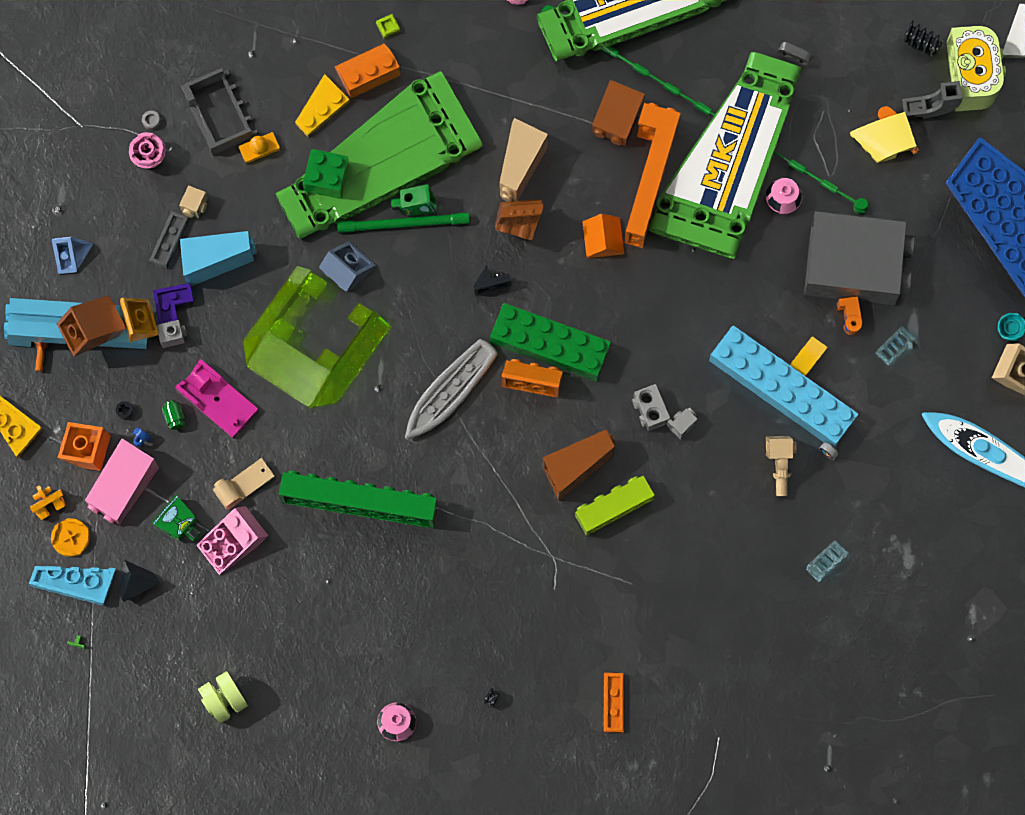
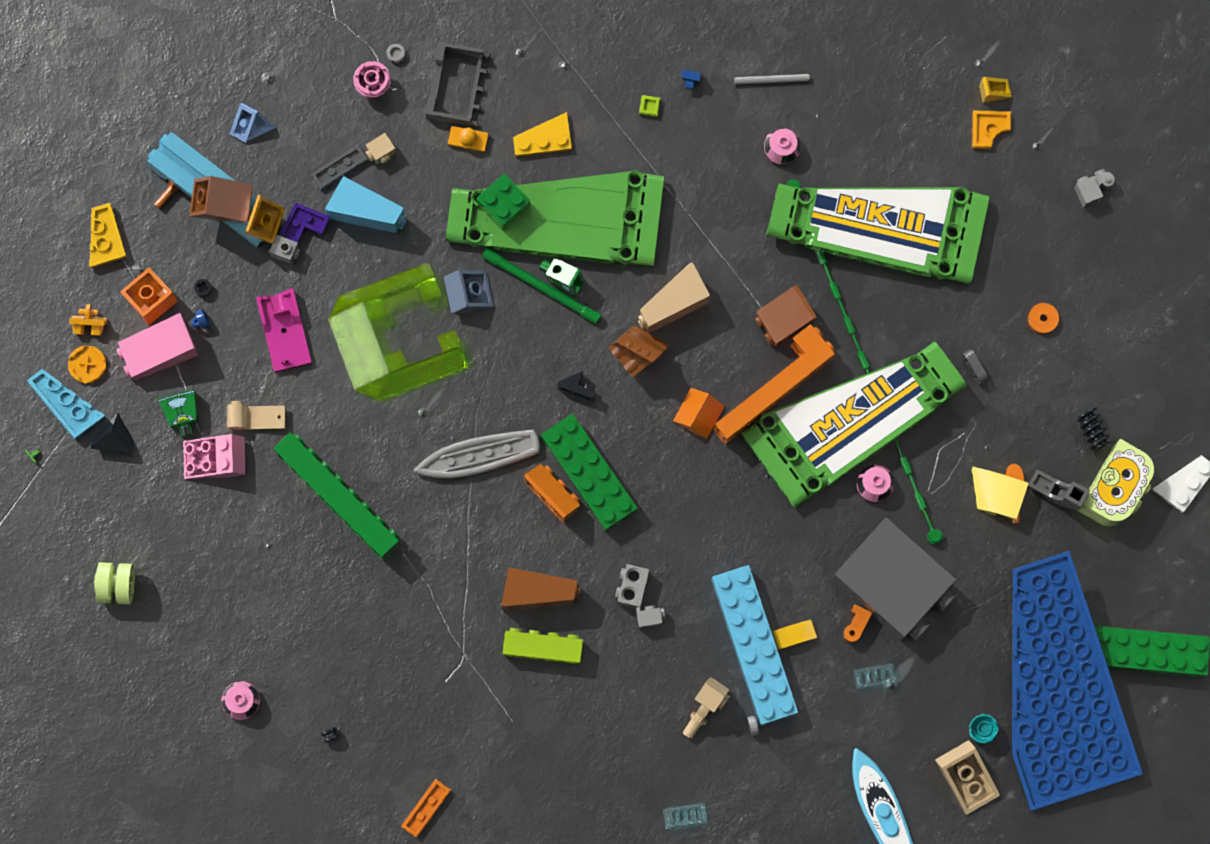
camera: 30 degrees right, 5 degrees up
green brick [162,400,186,430] -> none
orange slope [335,44,401,98] -> none

